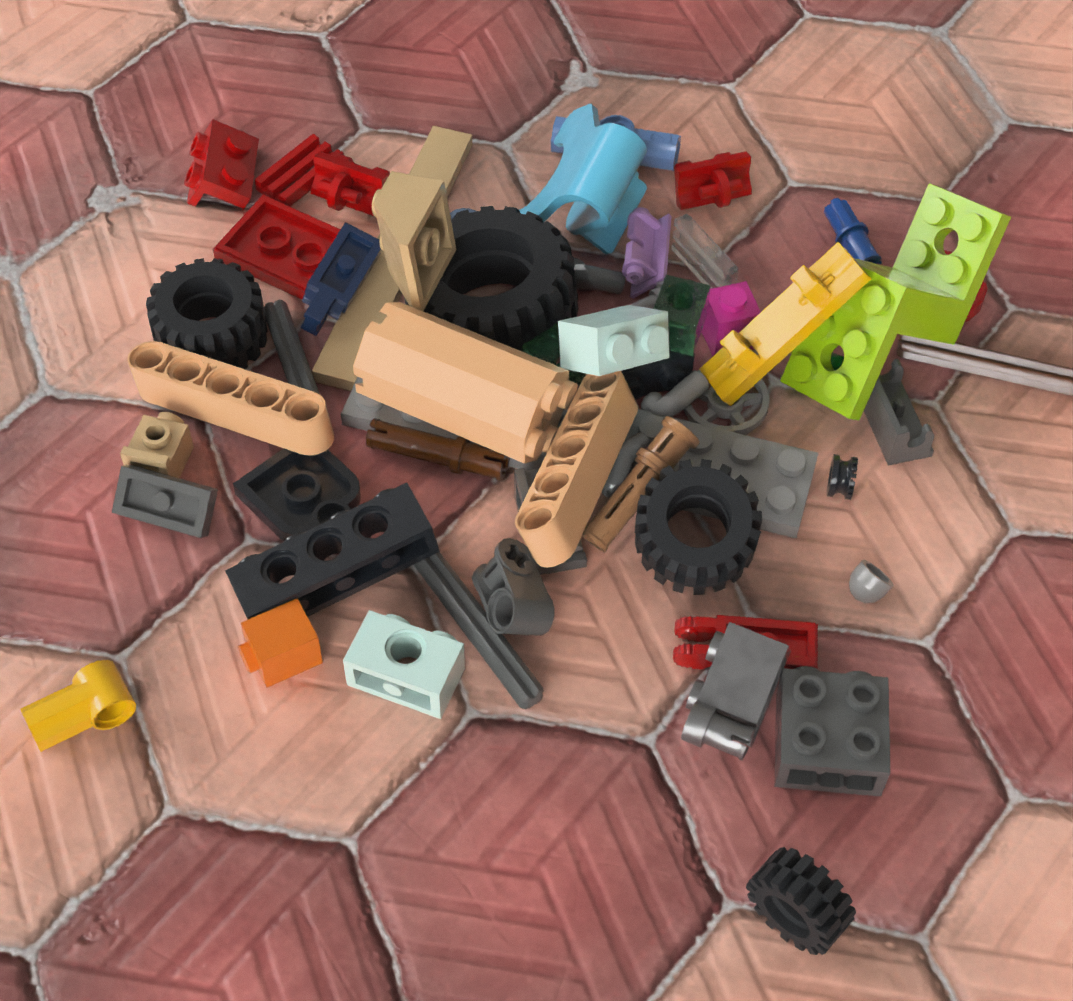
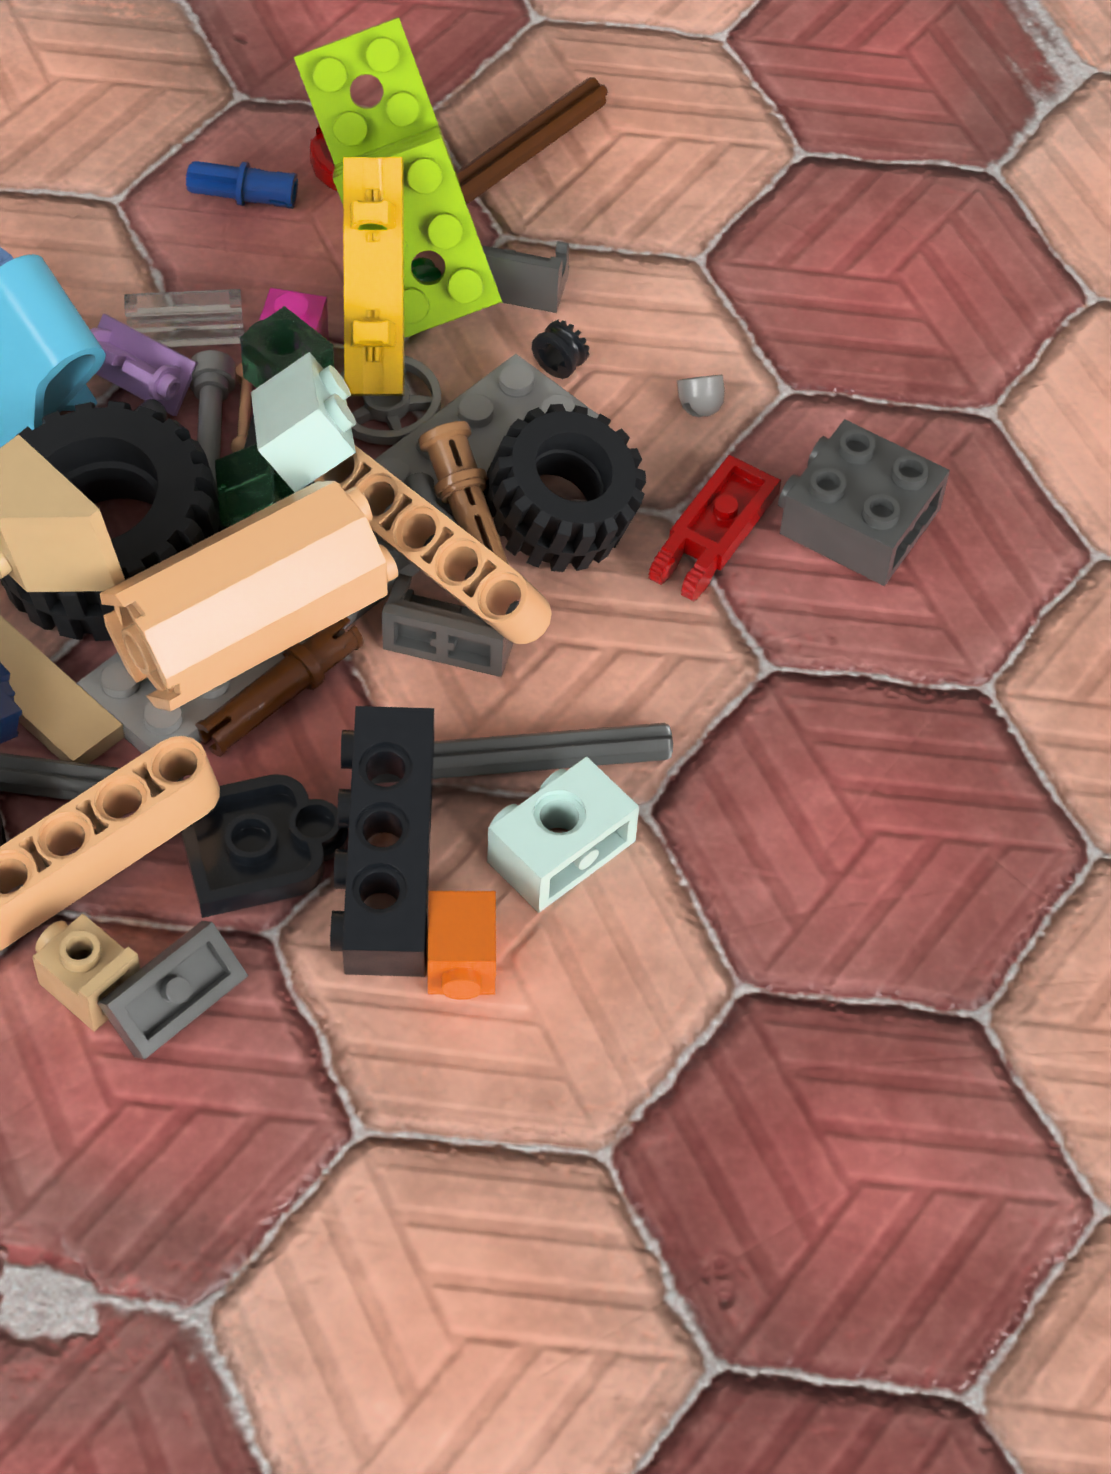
camera: 65 degrees left, 0 degrees up
yellow piece [20,660,136,752] -> none
dark grey piece [472,538,554,636] -> none
light grey arm [641,370,709,417] -> none
red hips [674,151,752,210] -> none
flat silver hinge [681,622,791,761] -> none
black tyre [746,847,856,955] -> none

